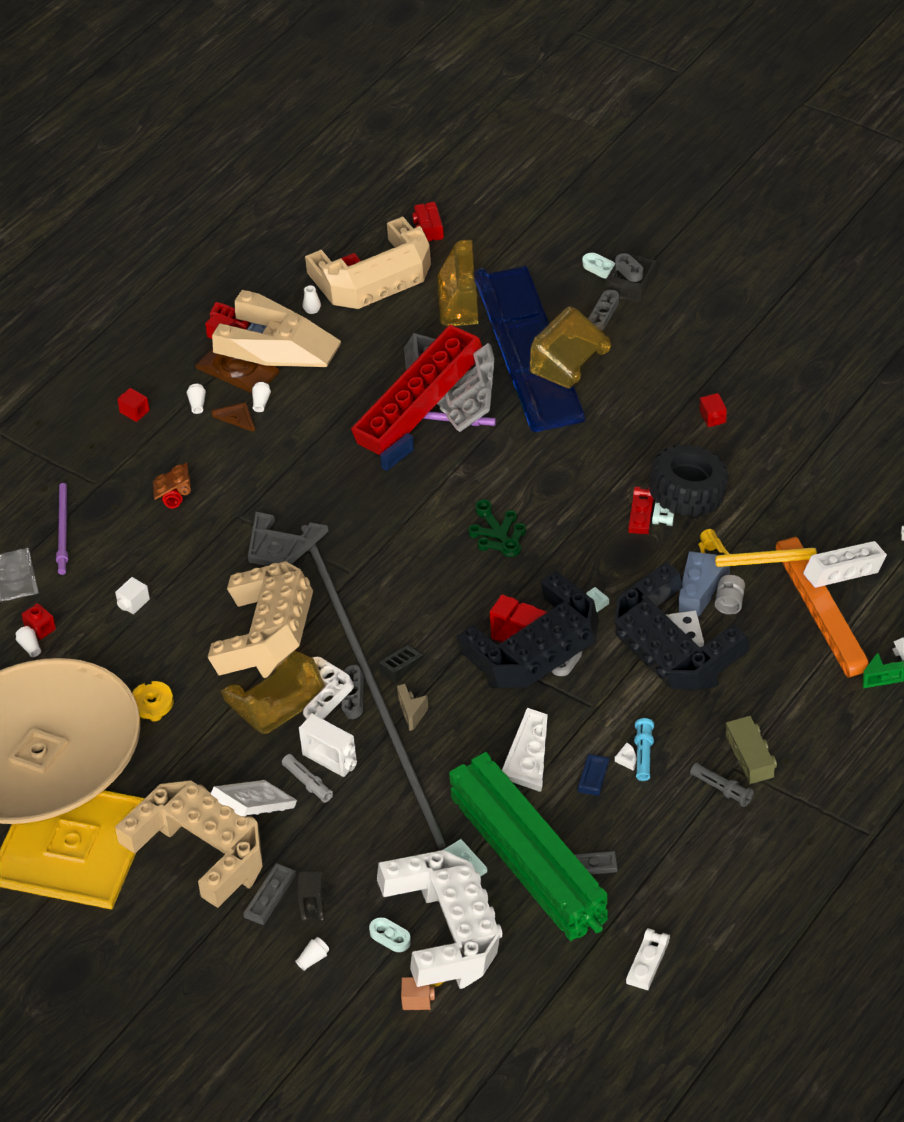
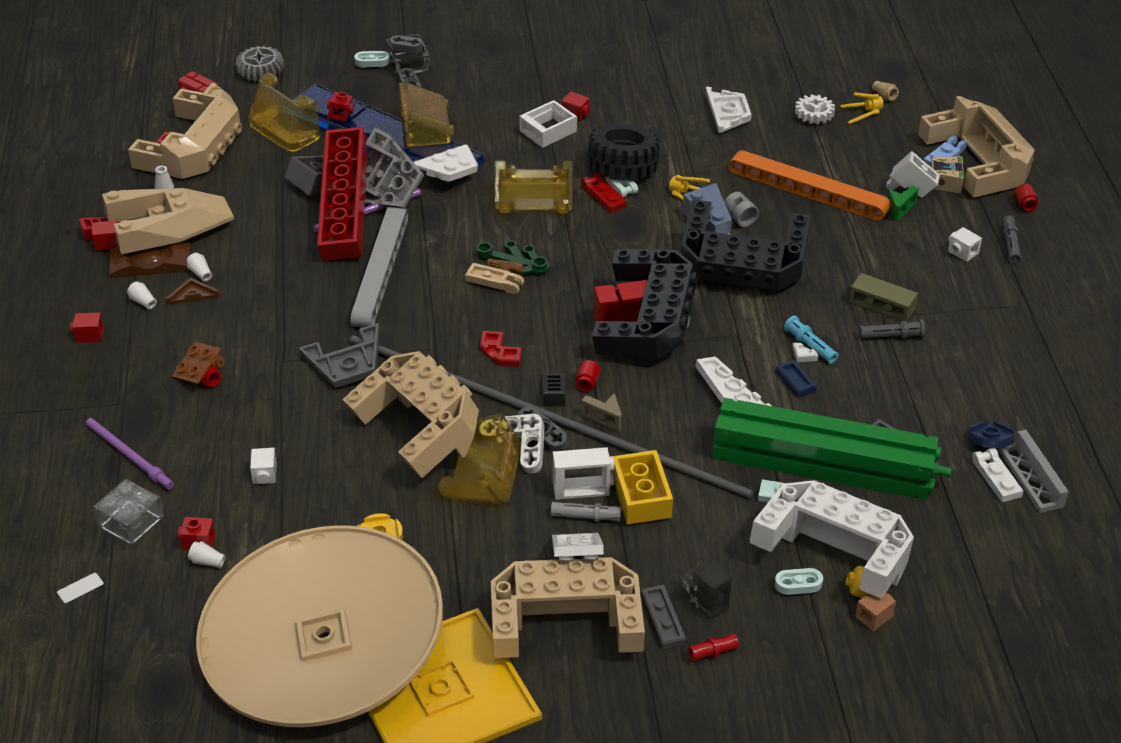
camera: 45 degrees left, 5 degrees down
white cone [296,937,329,971] -> none
dark blue tile [380,433,414,471] -> none
yellow axle [715,548,817,567] -> none
white brick [803,541,887,588] -> none
none -> light grey gear [236,46,284,83]
none -> red brick [327,92,354,122]
none -> light grey beam [351,207,408,327]
none -> white wing [414,145,478,182]
none -> tan hinge [465,263,524,294]
none -> red tile [480,331,522,367]
none -> clear orange pin [487,258,524,273]
none -> clear yellow windscreen [495,161,573,213]
none -> white window [520,100,577,148]
none -> red brick [575,360,601,392]
none -> yellow brick [612,450,673,524]
none -> red pin [687,633,739,661]
none -> white wing [706,87,752,133]
none -> white brick [948,227,982,262]
none -> dark blue tile [968,421,1014,448]
none -> light grey fence [998,430,1069,513]

